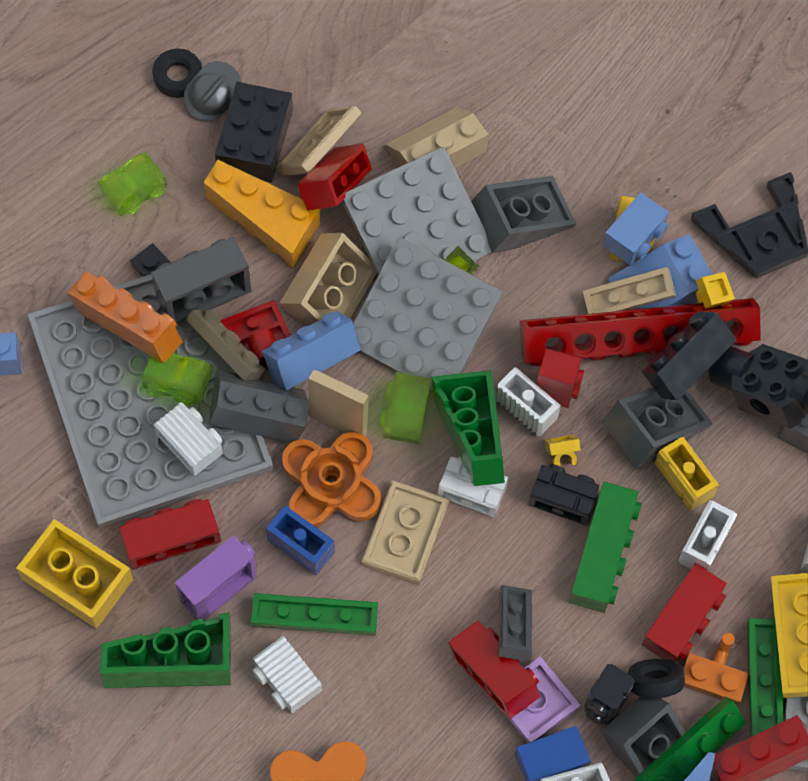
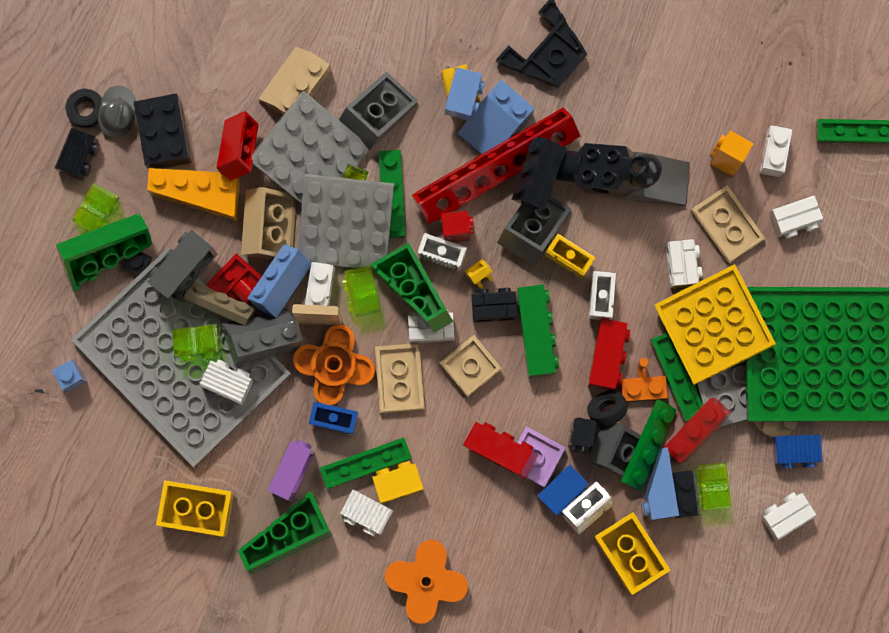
camera: 20 degrees left, 15 degrees up
orange brick [67,271,183,364] -> none
red brick [119,499,221,570] -> none
tan tile [276,106,361,176] -> none
dark grey tile [498,585,532,661] -> none
tan plate [583,267,676,314] -> none
yellow tile [695,272,735,309] -> none
none -> black brick [54,128,100,181]
none -> green wedge [56,213,153,292]
none -> white brick [305,262,335,306]
none -> yellow brick [372,461,424,504]
none -> green plate [379,150,405,238]
none -> tan plate [439,335,502,398]

